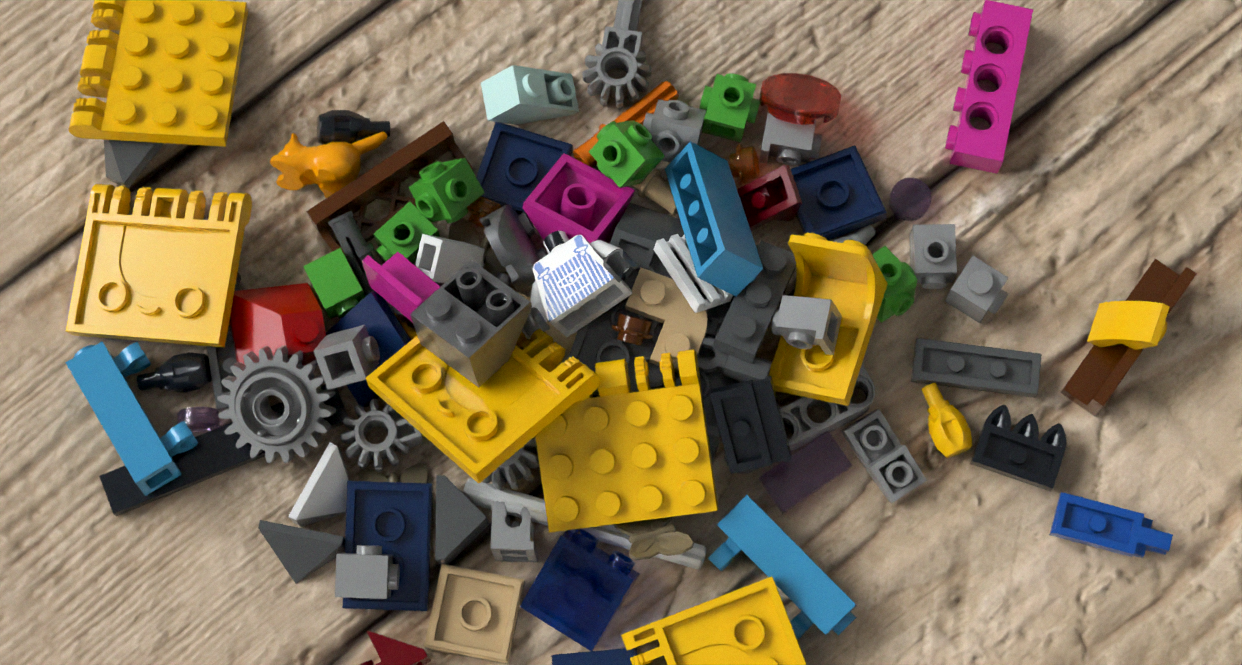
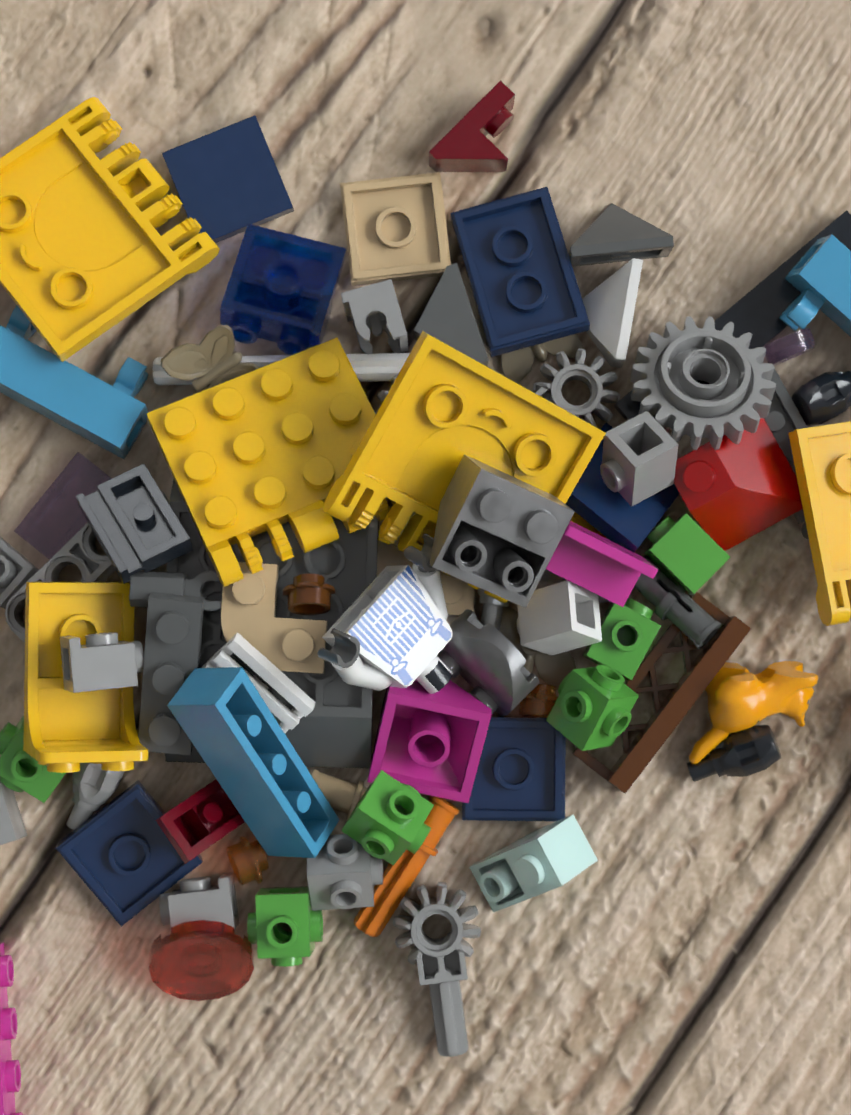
camera: 160 degrees right, 10 degrees up
light grey brick [335,545,400,599] -> none
clear purple tile [889,178,932,221] -> none

